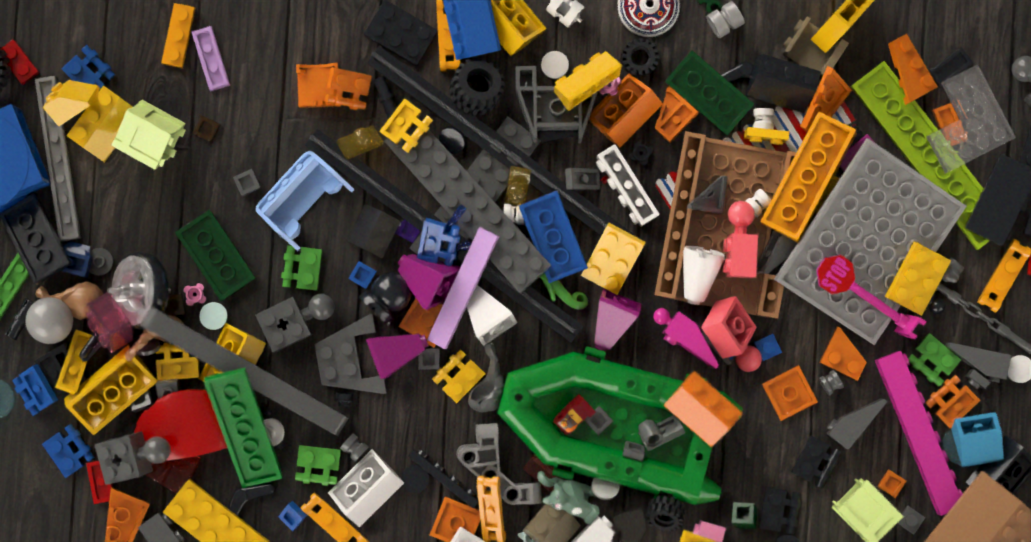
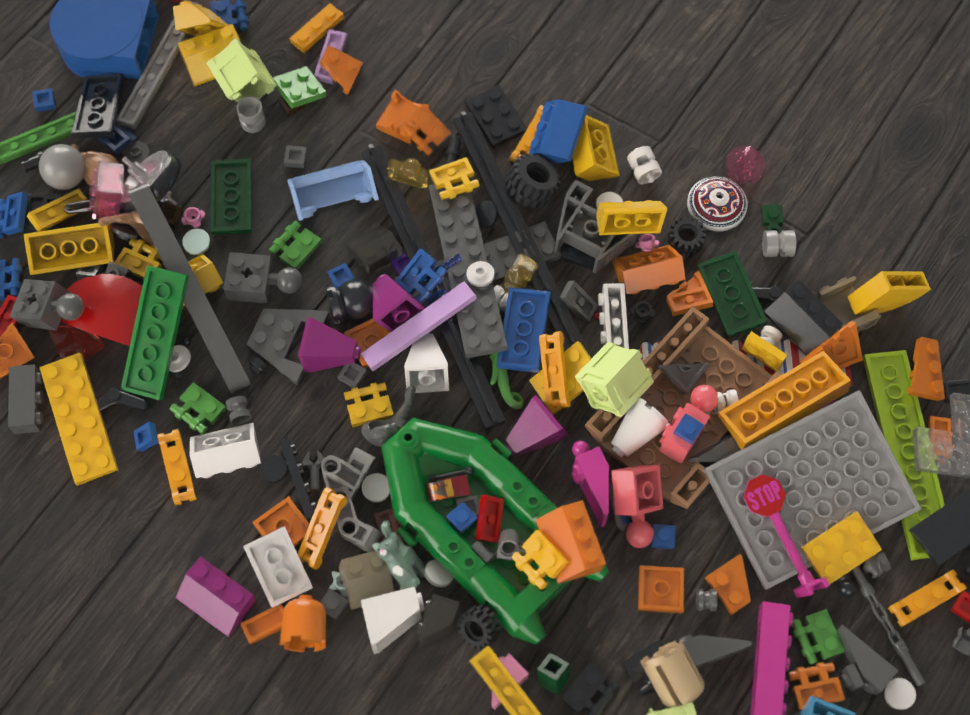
camera: 30 degrees right, 20 degrees down
none -> light grey wheel [236,96,266,133]
none -> bright green plate [273,66,326,108]
none -> dark grey bar [302,450,324,492]
none -> orange wing [319,45,363,95]
none -> white piece [362,473,390,502]
none -> black hinge [428,467,474,482]
none -> blue plate [446,502,478,534]
none -> white piece [466,261,495,287]
none -> red plate [475,495,504,543]
none -> yellow plate [512,530,569,590]
none -> light orange plate [539,331,571,410]
none -> yellowish green container [575,342,654,417]
none -> tan cylinder [641,640,704,708]
none -> blue plate [673,413,704,445]

